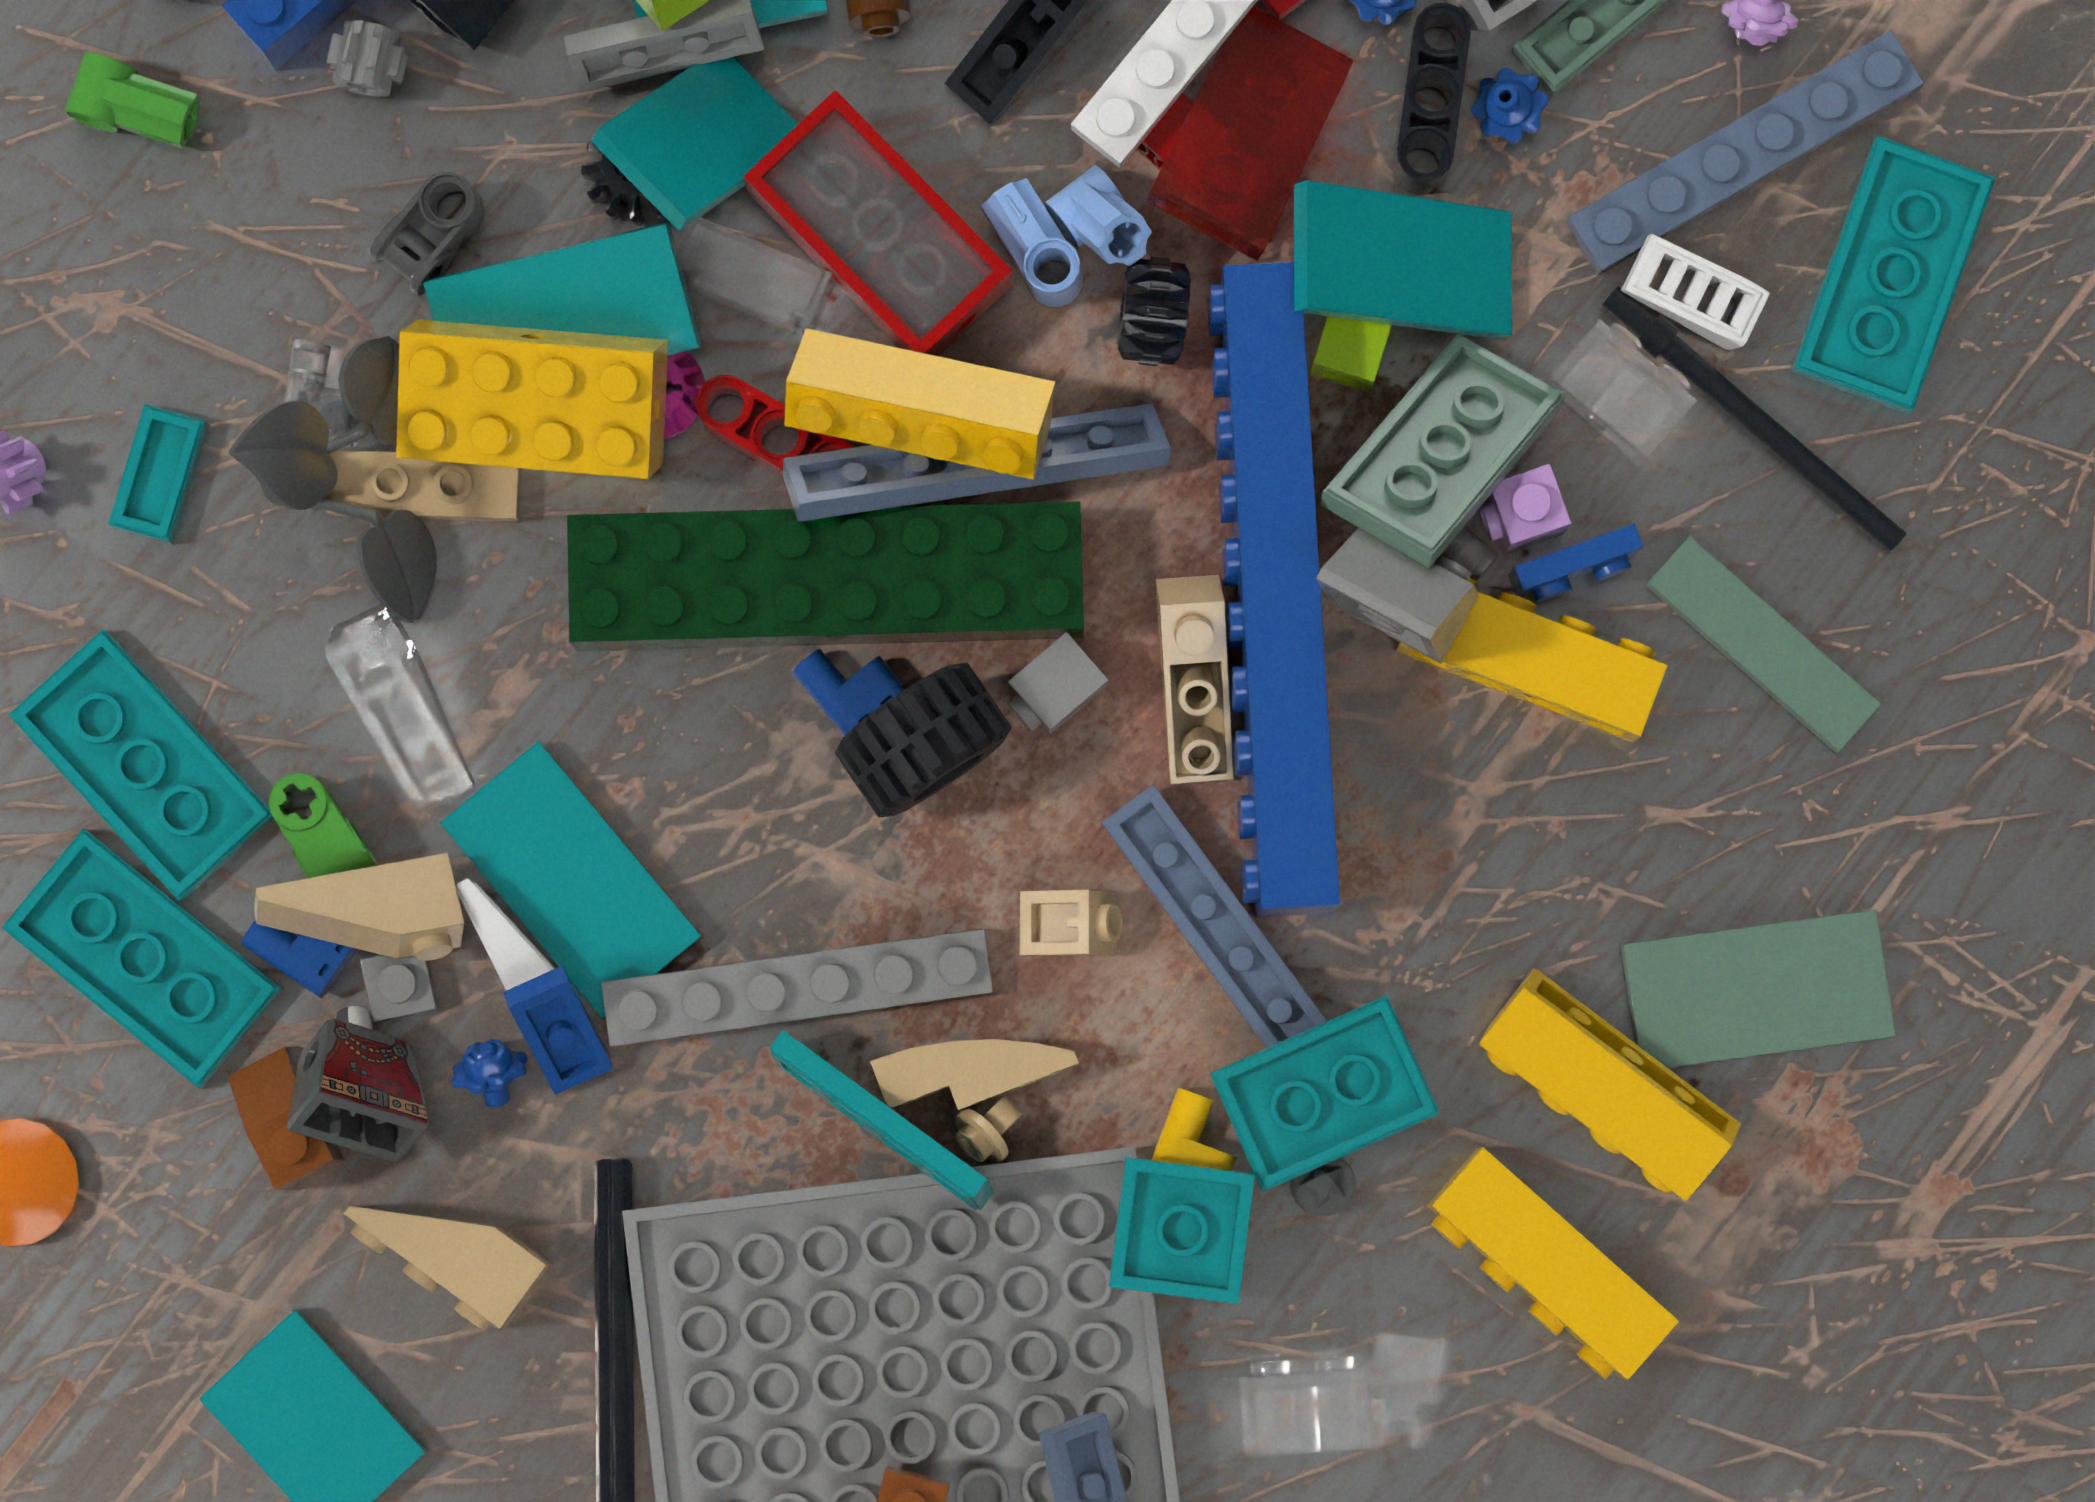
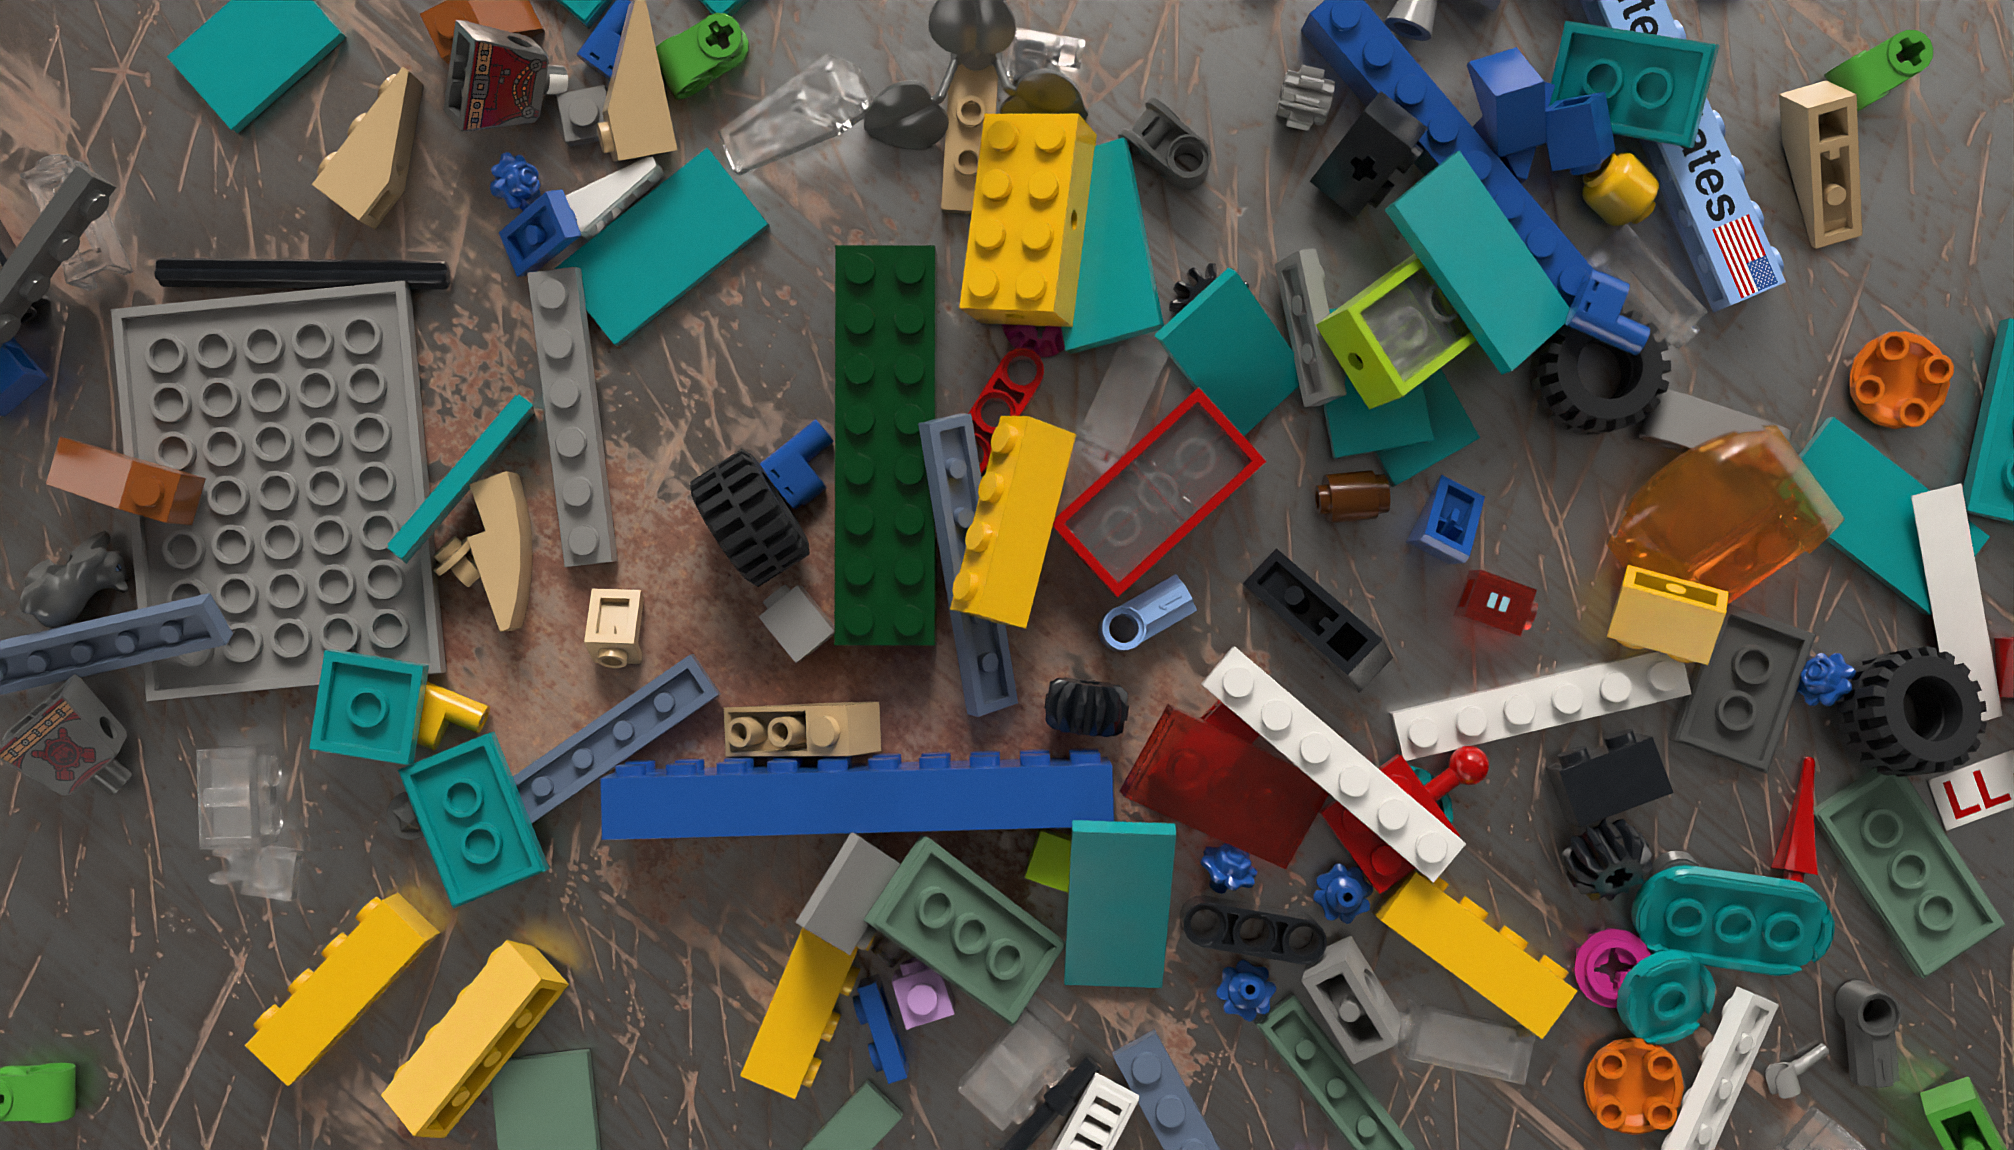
camera: 90 degrees right, 5 degrees up
light blue piece [1044,165,1152,266] -> none
none -> blue plant [1200,843,1258,894]

